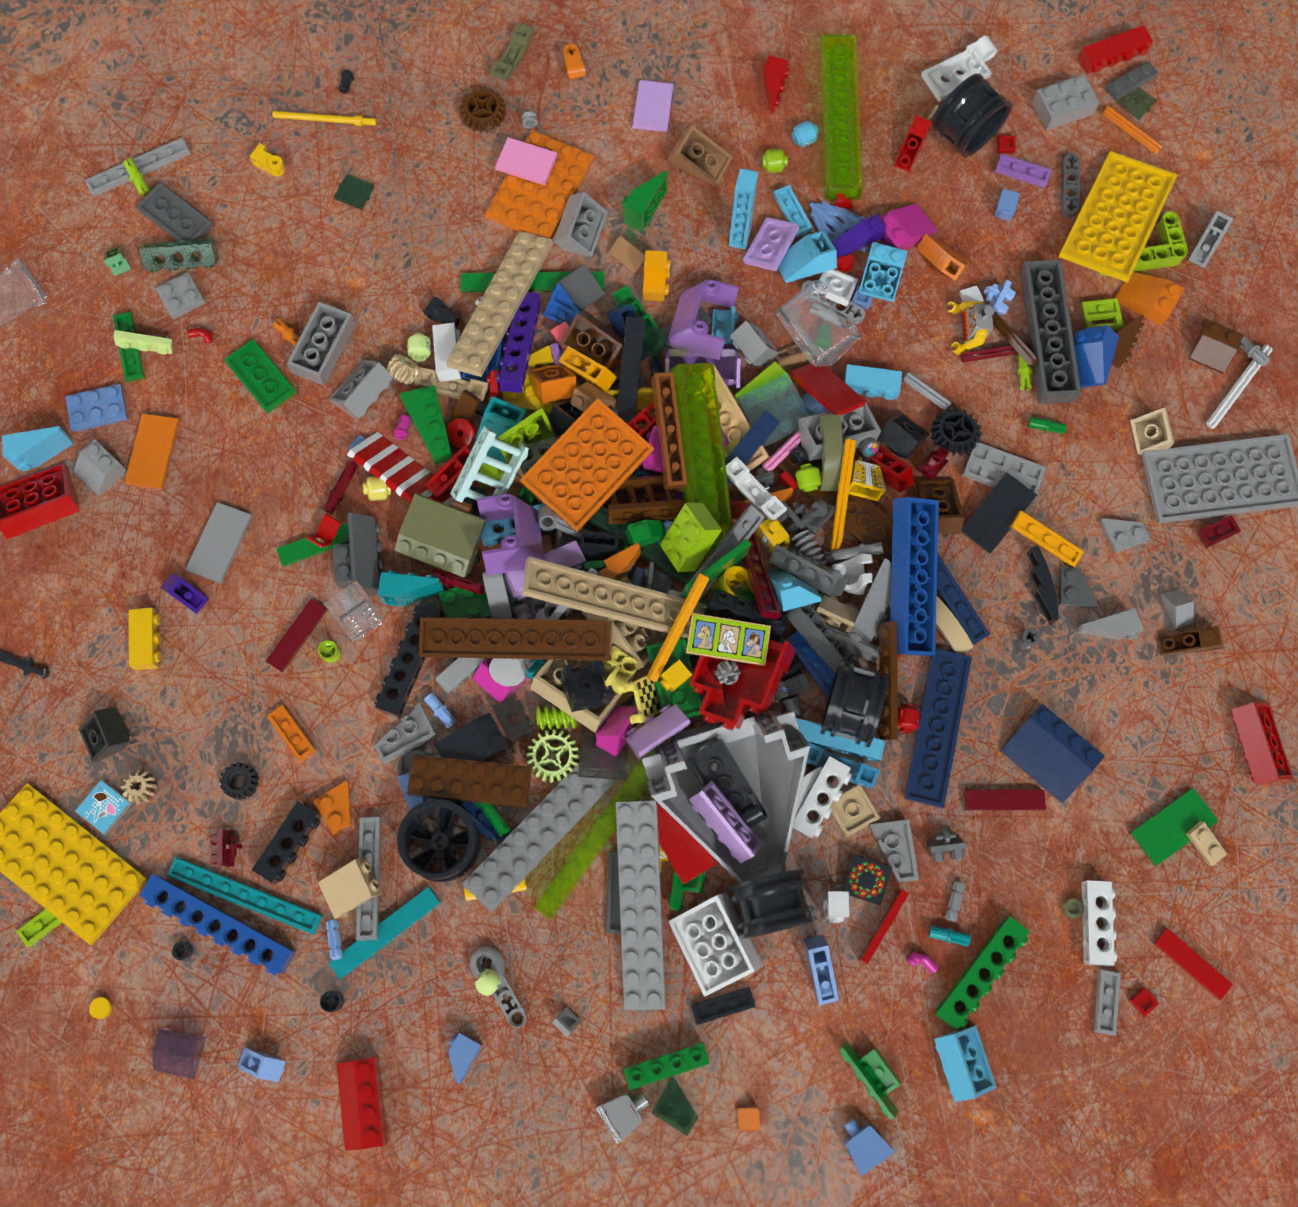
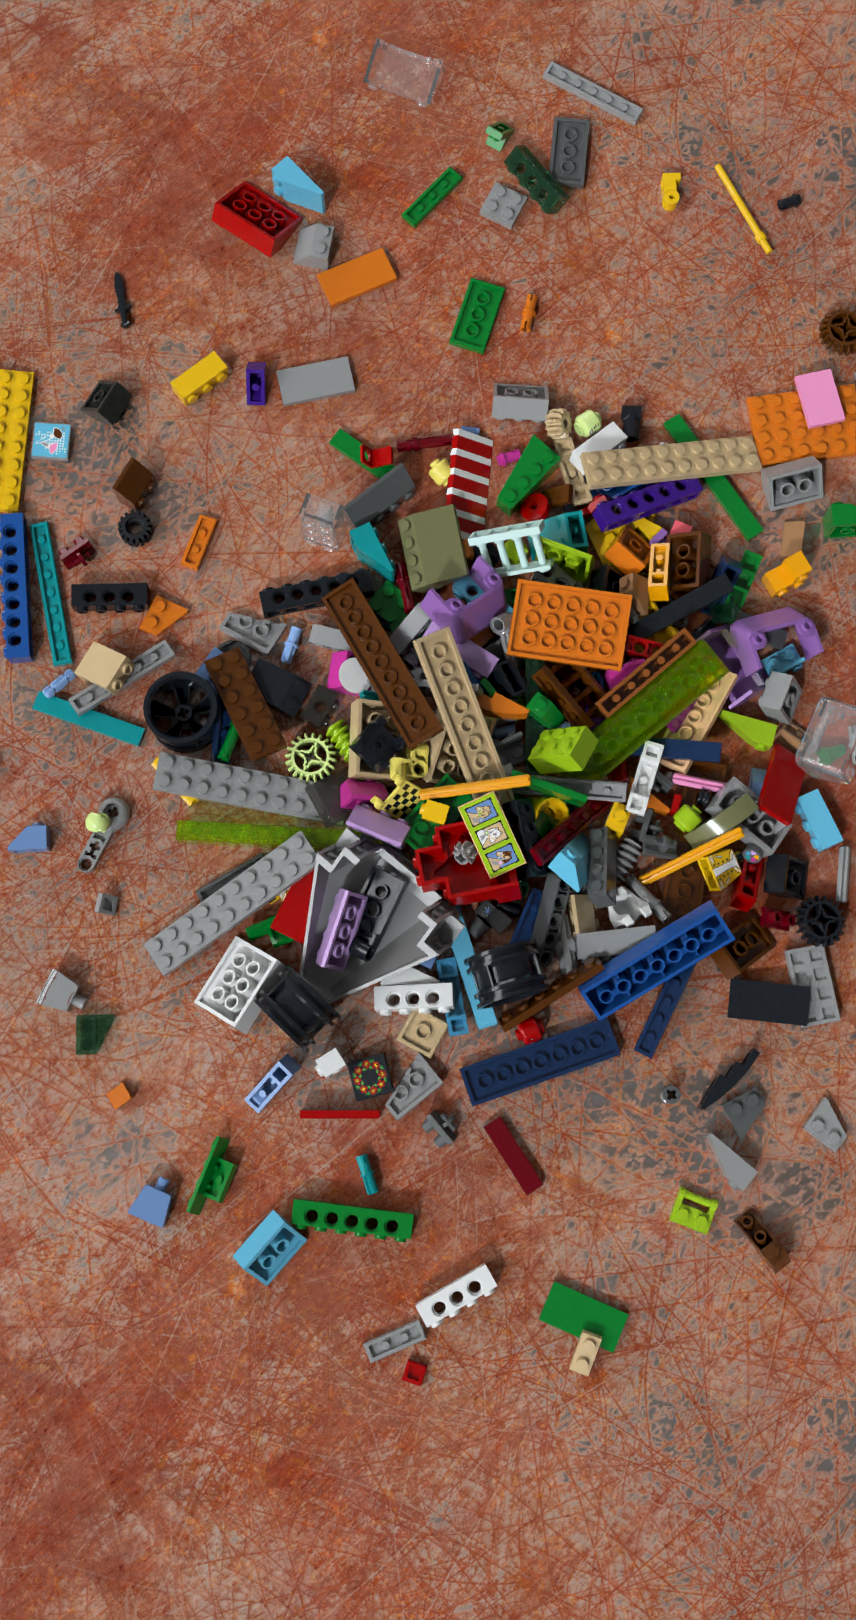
camera: 55 degrees right, 5 degrees up
medium blue plate [65,384,128,432] -> none
yellowish green plate [113,330,174,354] -> none
tan gear [121,770,157,804] -> none
lime pin [123,158,150,196] -> none
red arm [188,327,214,343] -> none
dark red tile [266,599,328,673] -> none
light grey brick [287,302,356,386] -> none
lime wheel [318,640,341,663] -> none
black wheel [320,991,344,1012] -> none
dark grey brick [333,544,353,588] -> none
clear green piece [334,174,375,210] -> none
red slope [425,445,482,498] -> none
blue wing [543,283,581,327] -> none
dark grey tile [555,264,605,312] -> none
green brick [624,1042,710,1090] -> none
black tile [691,987,756,1025] -> none
clear light blue plate [738,373,810,447] -> none
dark pink arm [907,952,938,974] -> none
tan slope [936,596,974,655] -> none
light grey axle [945,881,966,922] -> none
dark blue slope [1000,704,1105,803] -> none
light orange tile [1009,510,1084,568] -> none
olive tile [1062,898,1084,919] -> none
red tile [1153,928,1233,1000] -> none
light grey slope [1160,589,1194,630] -> none
red slope [1231,703,1293,786] -> none
none -> reddish brown slope [112,457,156,511]
none -> lime plate [668,1186,719,1235]

